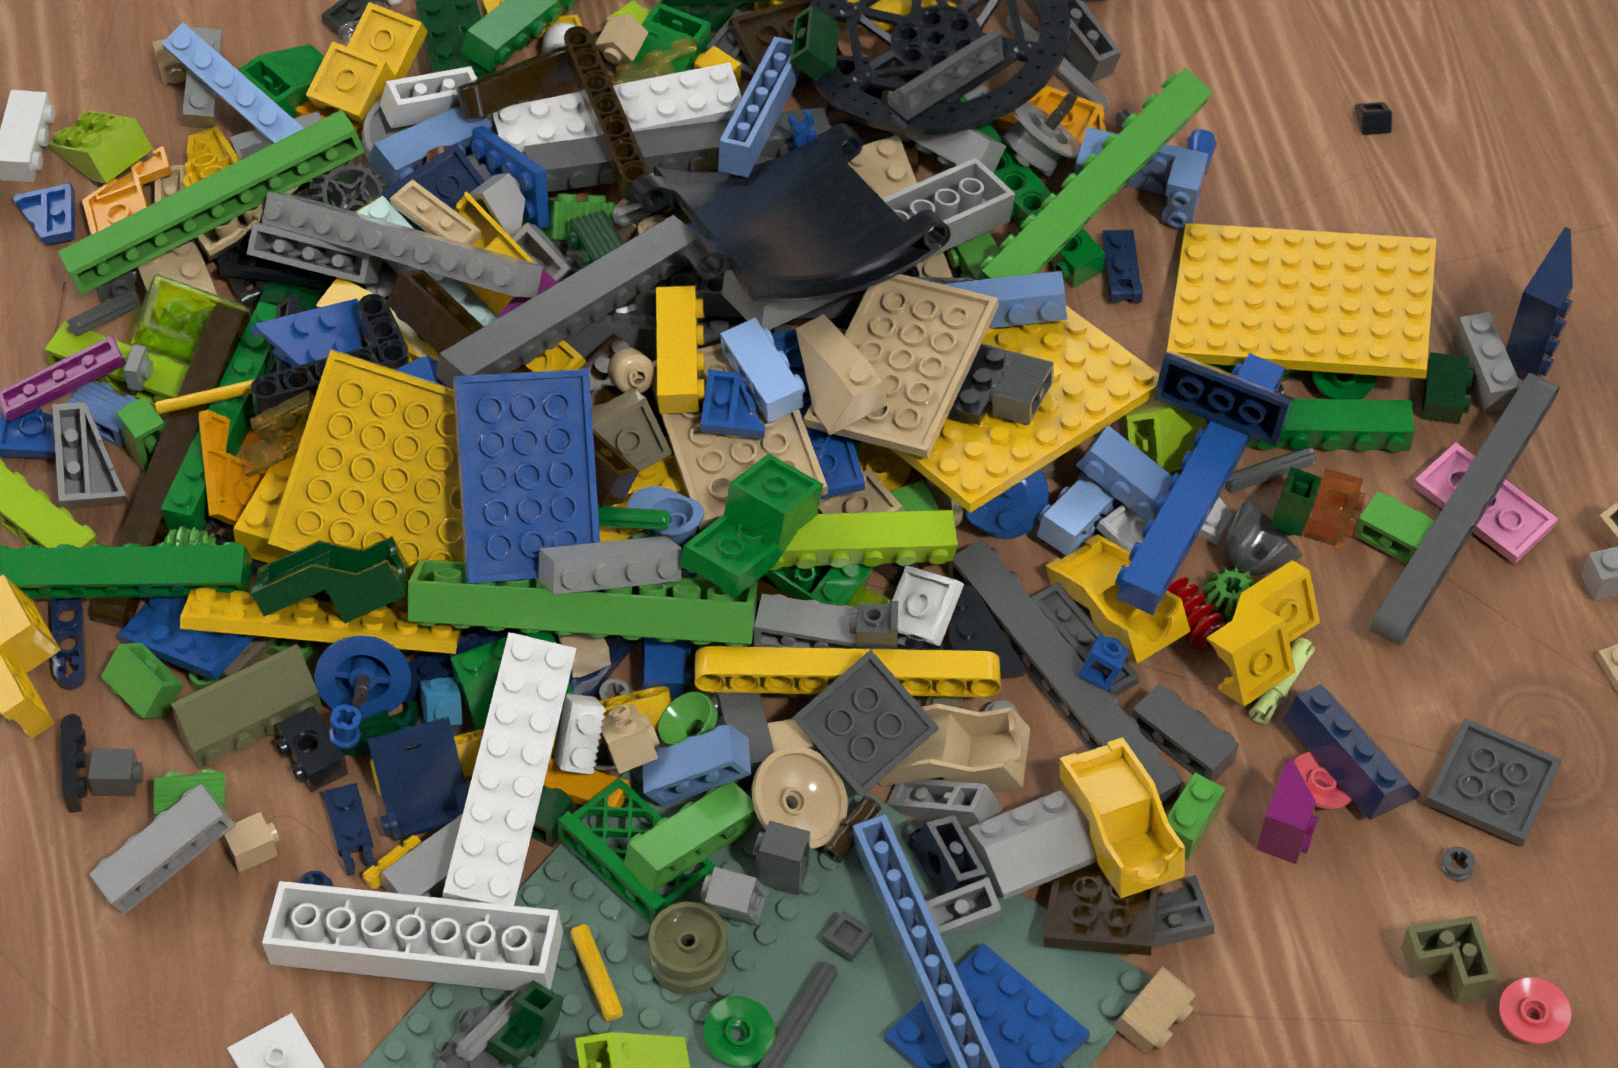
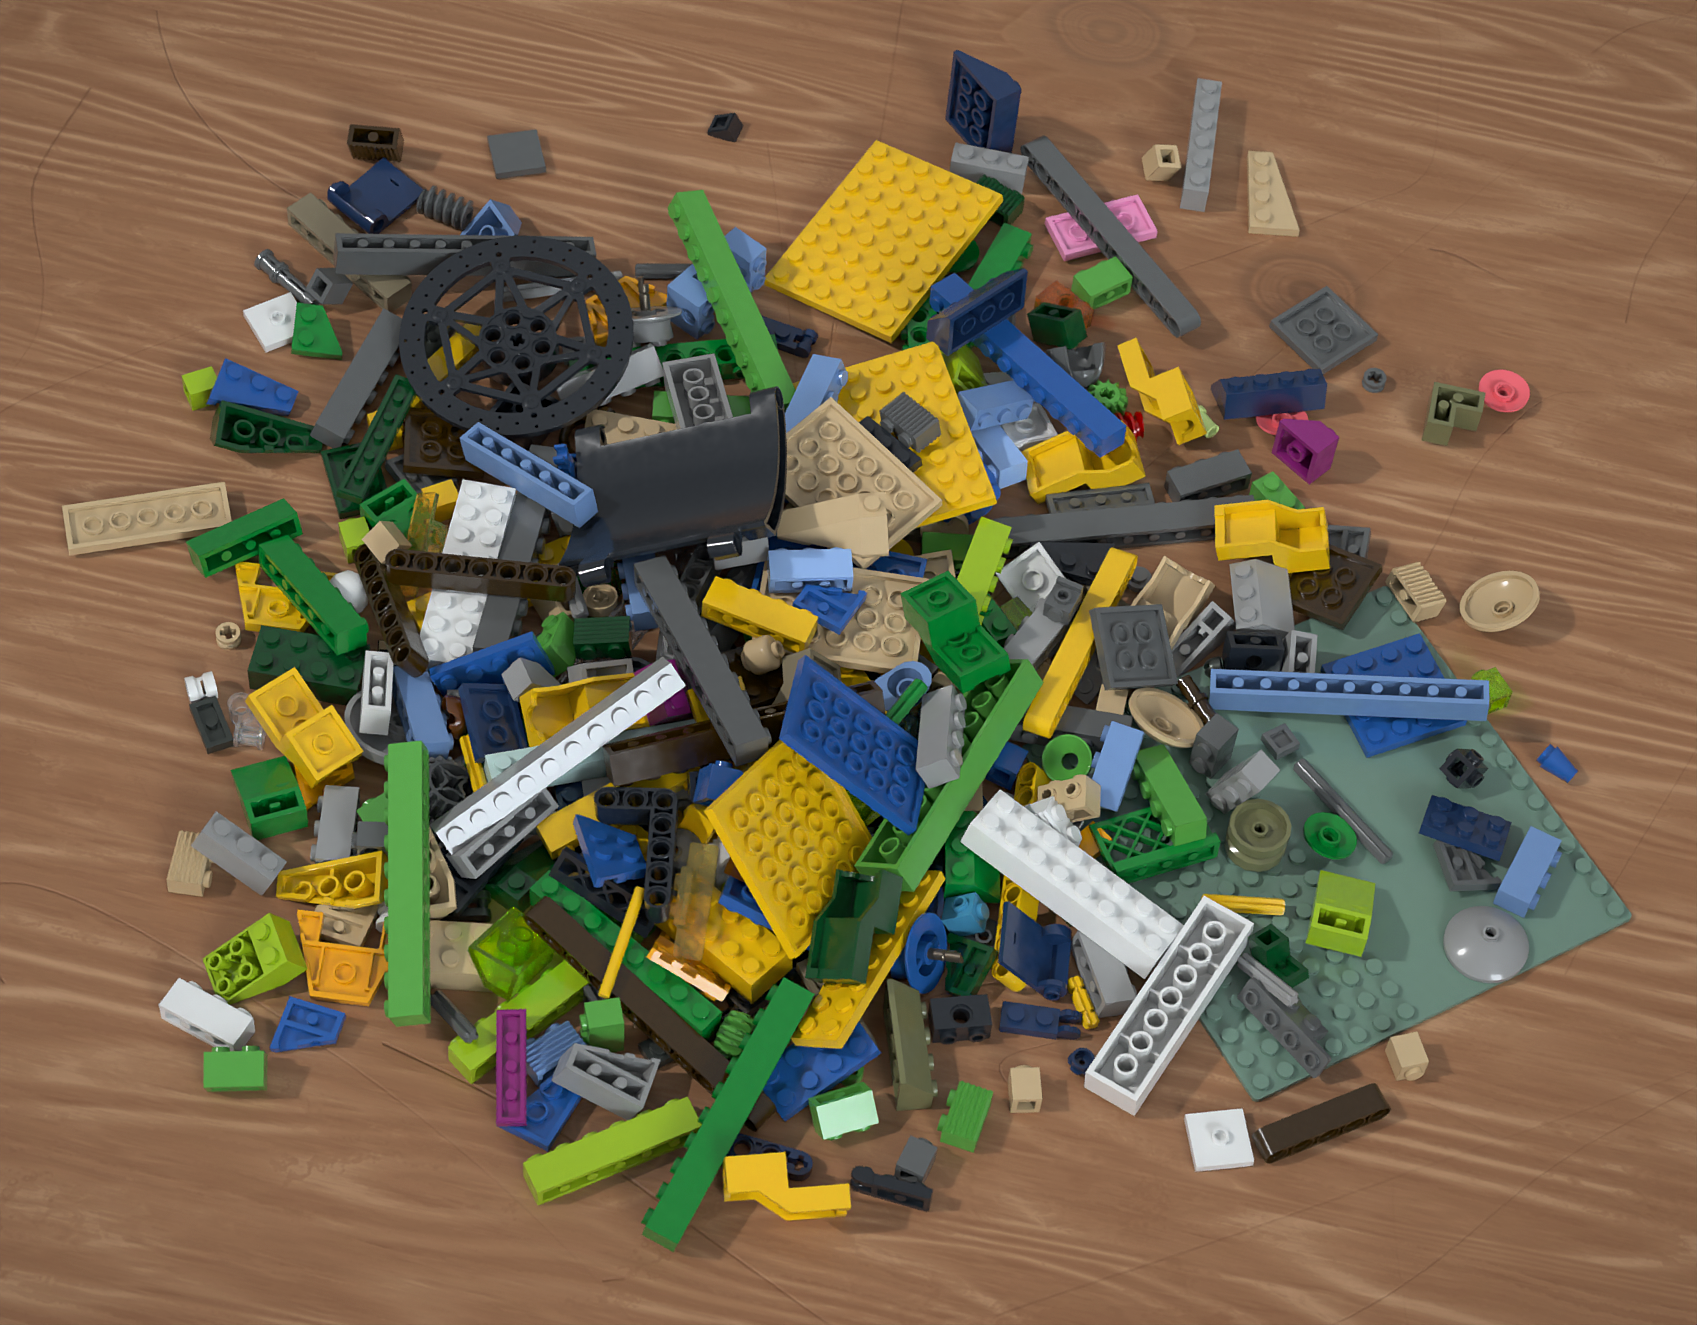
camera: 70 degrees left, 0 degrees up
light grey brick [89,784,236,915] -> none
light grey plate [123,344,153,391] -> none
light blue plate [162,22,304,144] -> none
blue bush [329,704,362,749] -> none
tan tile [390,179,482,245] -> none
dark green brick [790,5,840,80] -> none
dark grey fence [887,29,1004,120] -> none
blue brick [1078,634,1129,692] -> none

